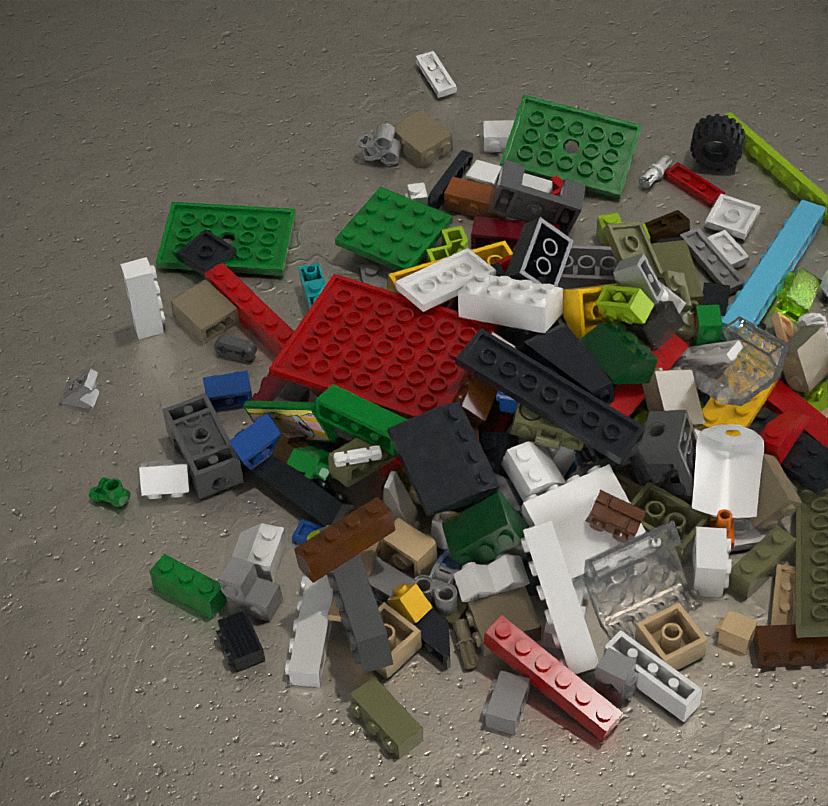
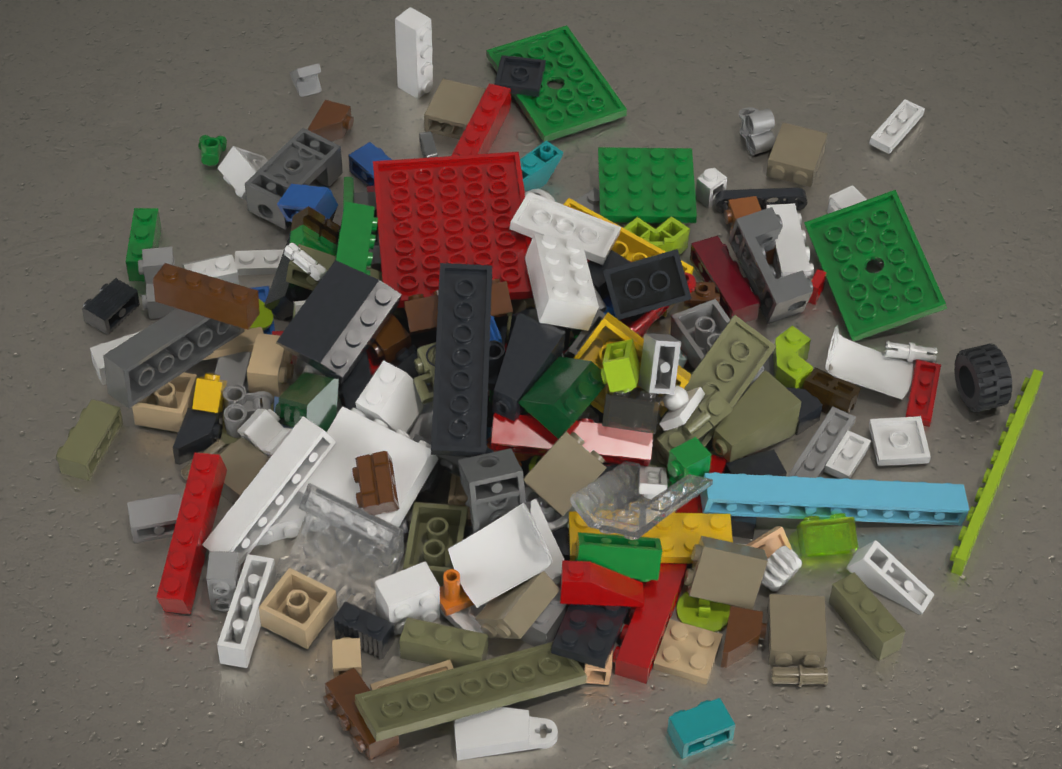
camera: 55 degrees right, 0 degrees up
none -> white plate [235,249,284,275]
none -> reddish brown slope [307,100,354,142]
none -> black brick [333,602,395,660]
none -> green brick [575,532,662,582]
none -> white piece [825,325,913,399]

